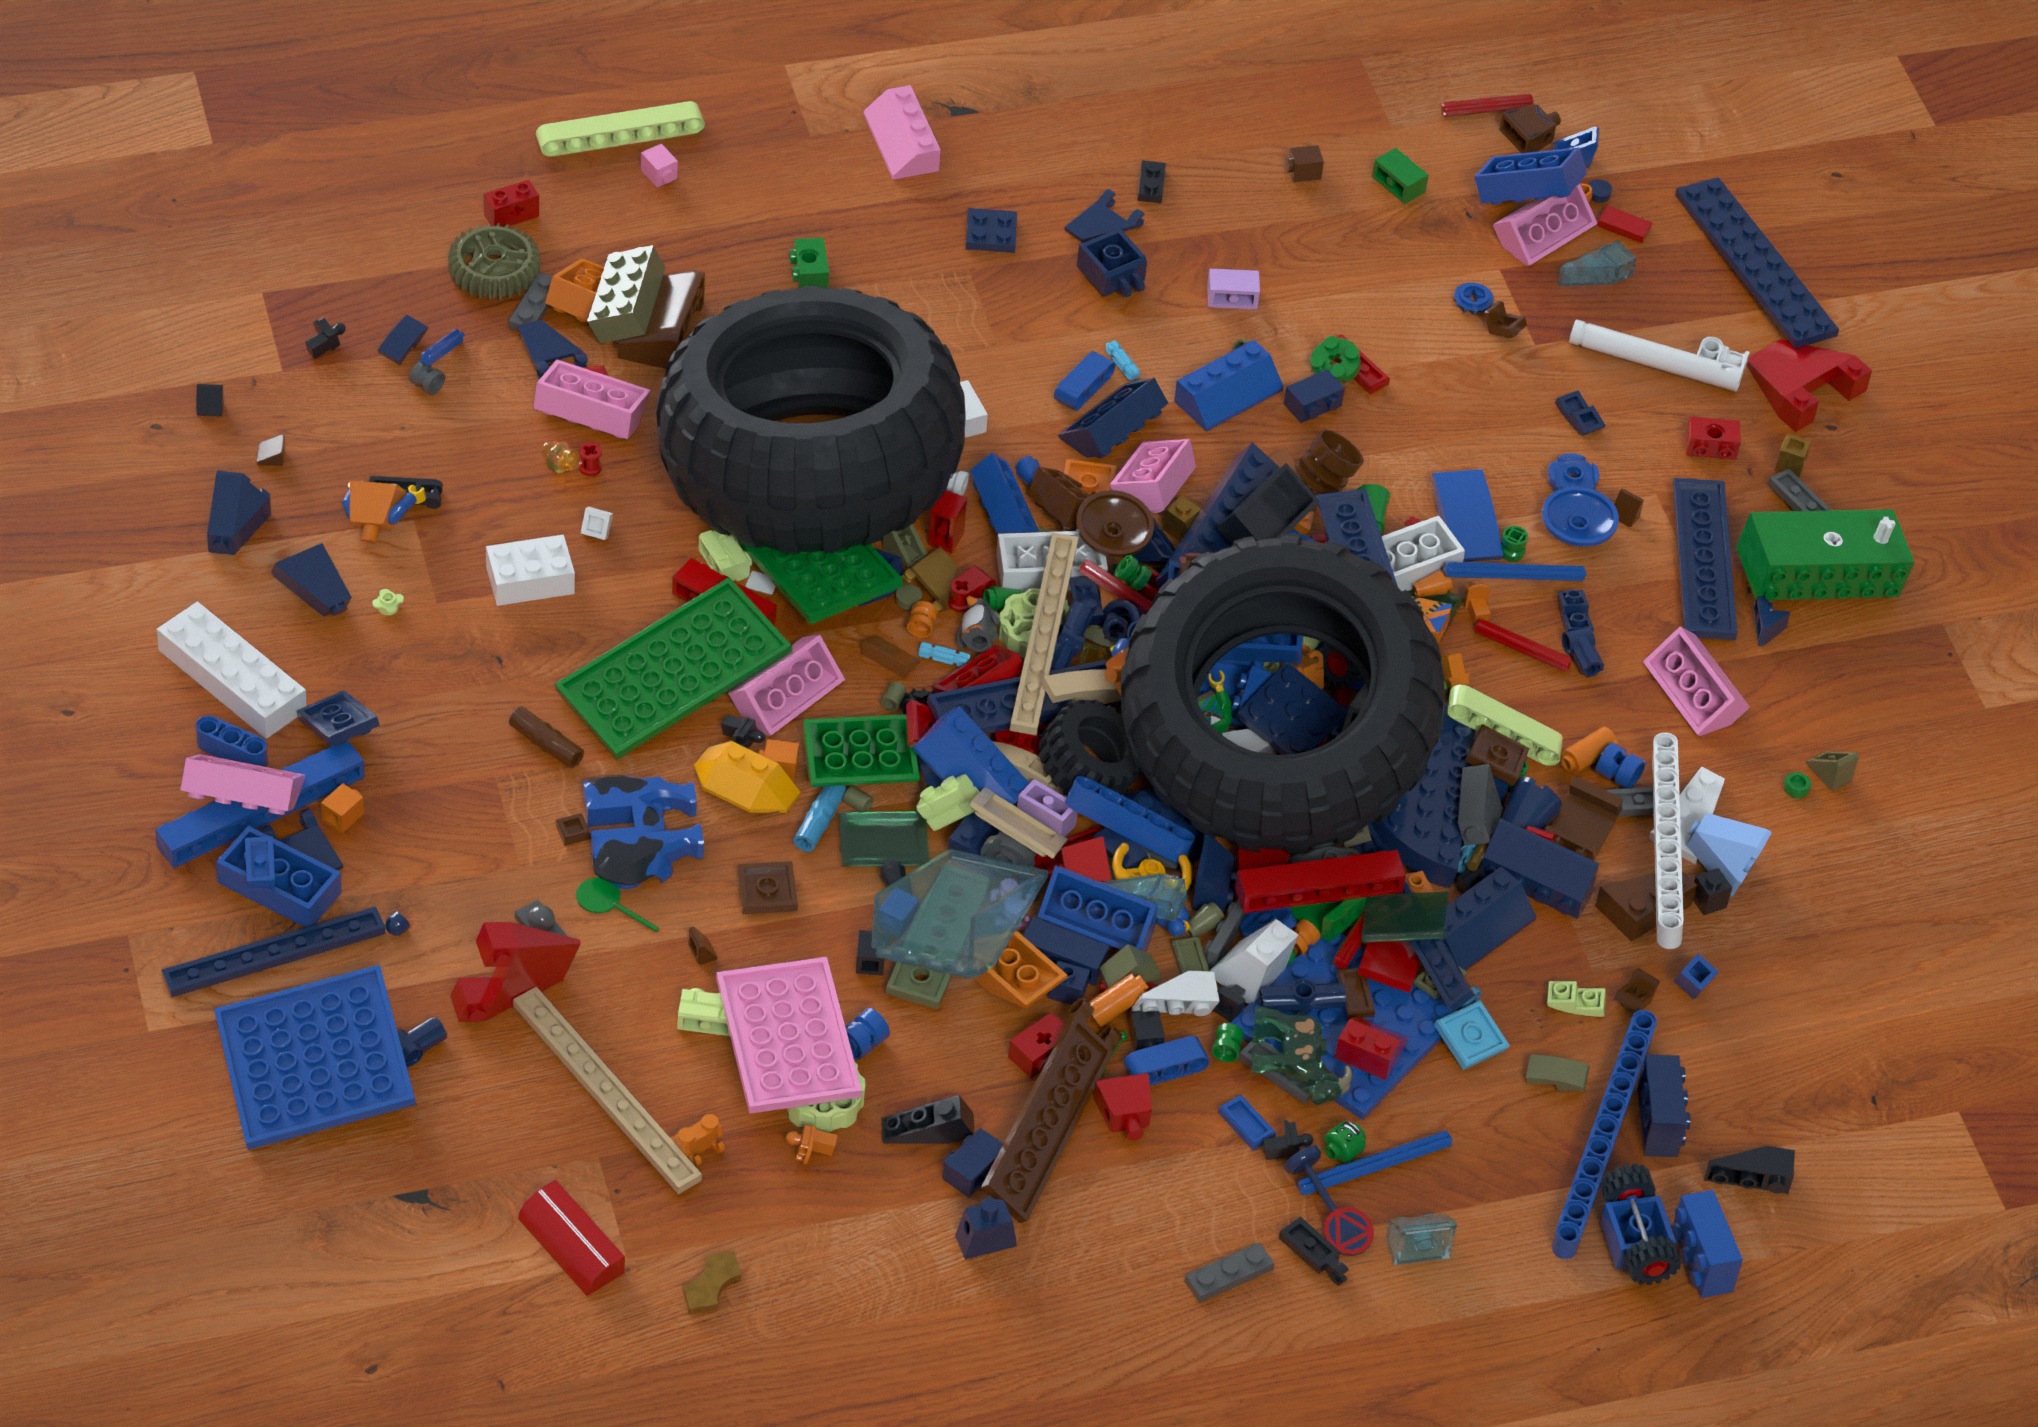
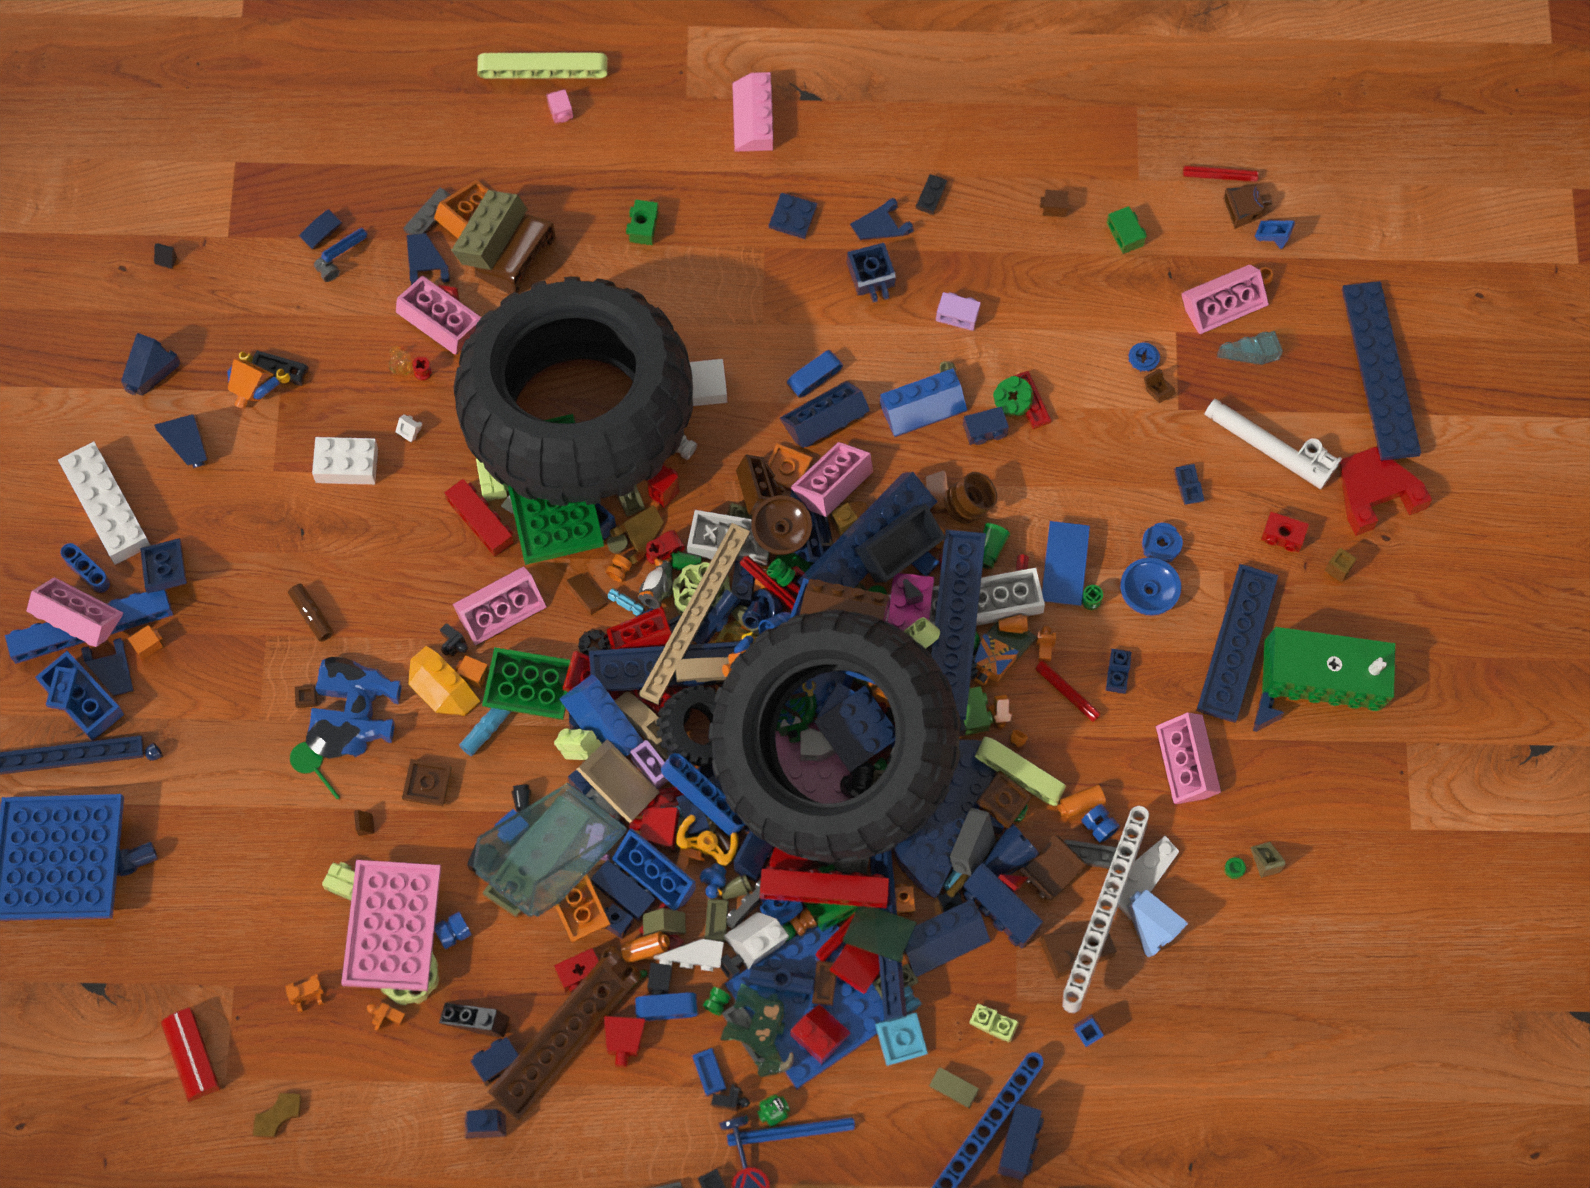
camera: 20 degrees right, 20 degrees up
slope [257,435,285,466] -> none
black piece [305,318,346,359] -> none
yellowish green plate [372,589,404,615] -> none
olive gear [448,223,541,301] -> none
red wedge [450,922,581,1022] -> none
red brick [484,179,539,227] -> none
tan plate [513,987,702,1194] -> none
dark grey tile [515,900,567,936] -> none
green plate [555,577,792,760] -> none
clear green piece [838,811,930,867] -> none
olive hinge [843,786,874,814] -> none
olive hinge [881,681,907,711] -> none
blue brick [970,452,1039,539] -> none
blue cone [1015,456,1040,487] -> none
clear light blue slope [1102,874,1187,921] -> none
medium azure axle [1105,340,1140,381] -> none
blue axle [1443,562,1587,581] -> none
blue brick [1474,147,1587,205] -> none
dark blue piece [1562,627,1604,678] -> none
dark blue tile [1589,179,1612,202] -> none
red tile [1597,205,1652,243] -> none
reddish brown slope [1614,488,1644,527] -> none
reddish brown bracket [1614,968,1660,1012] -> none
black brick [1693,868,1732,916] -> none
dark grey plate [1768,468,1831,511] -> none

